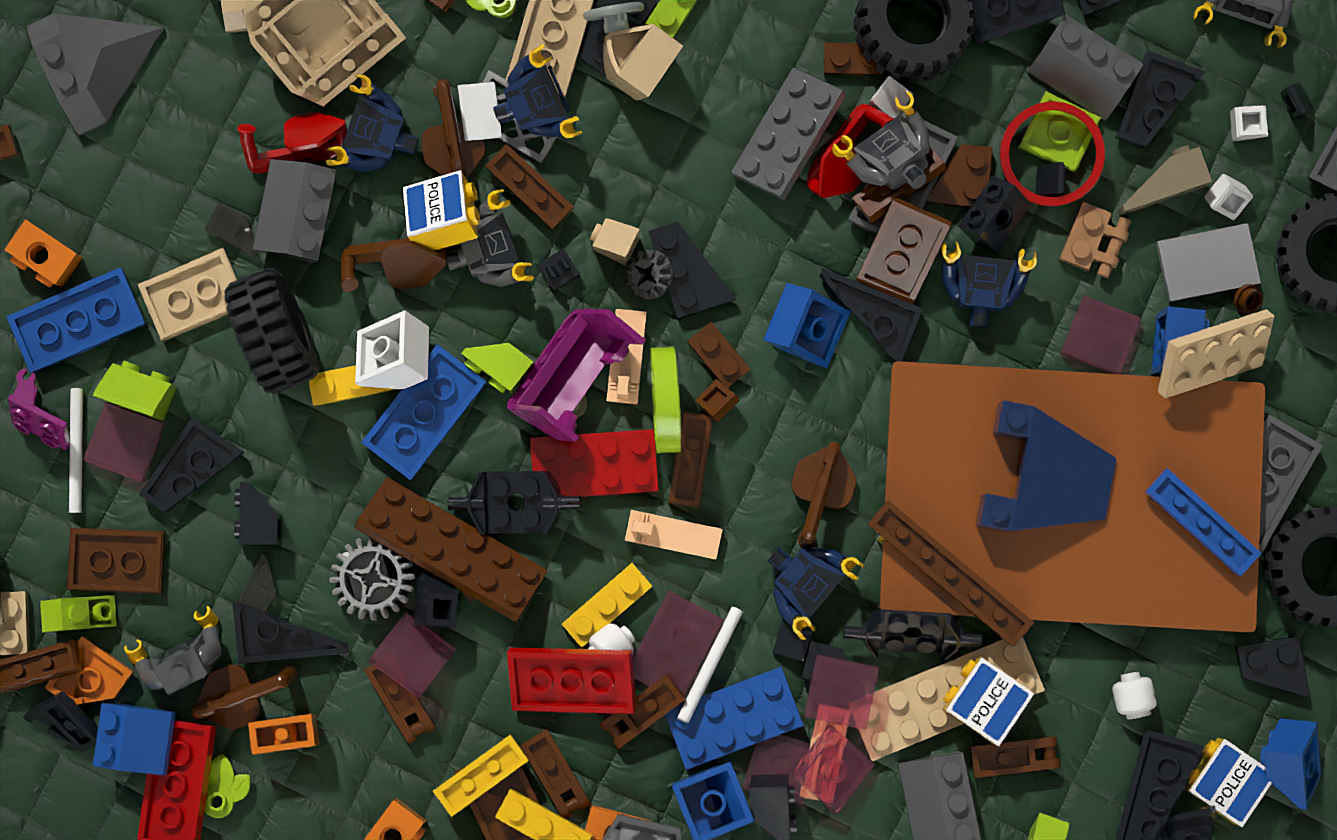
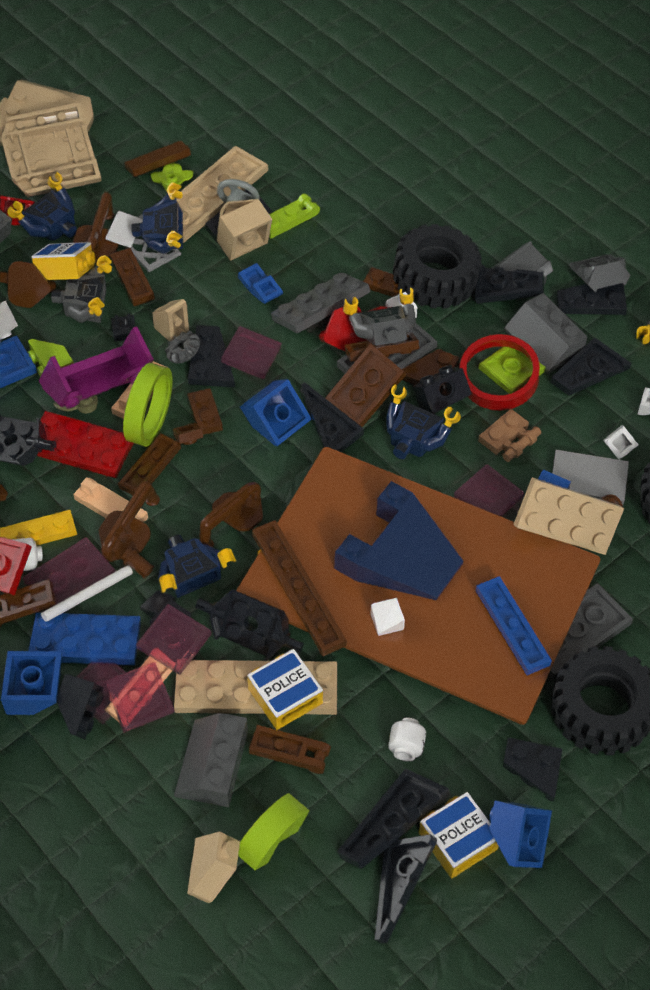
camera: 25 degrees right, 30 degrees down
black slope [1035,162,1065,197] -> none
dark tan slope [1117,145,1212,216] -> none
none -> reddish brown piece [99,480,160,562]
none -> reddish brown pin [121,547,155,579]
none -> clear pink tile [221,326,282,379]
none -> blue slope [238,263,283,304]
none -> white slope [370,598,405,636]

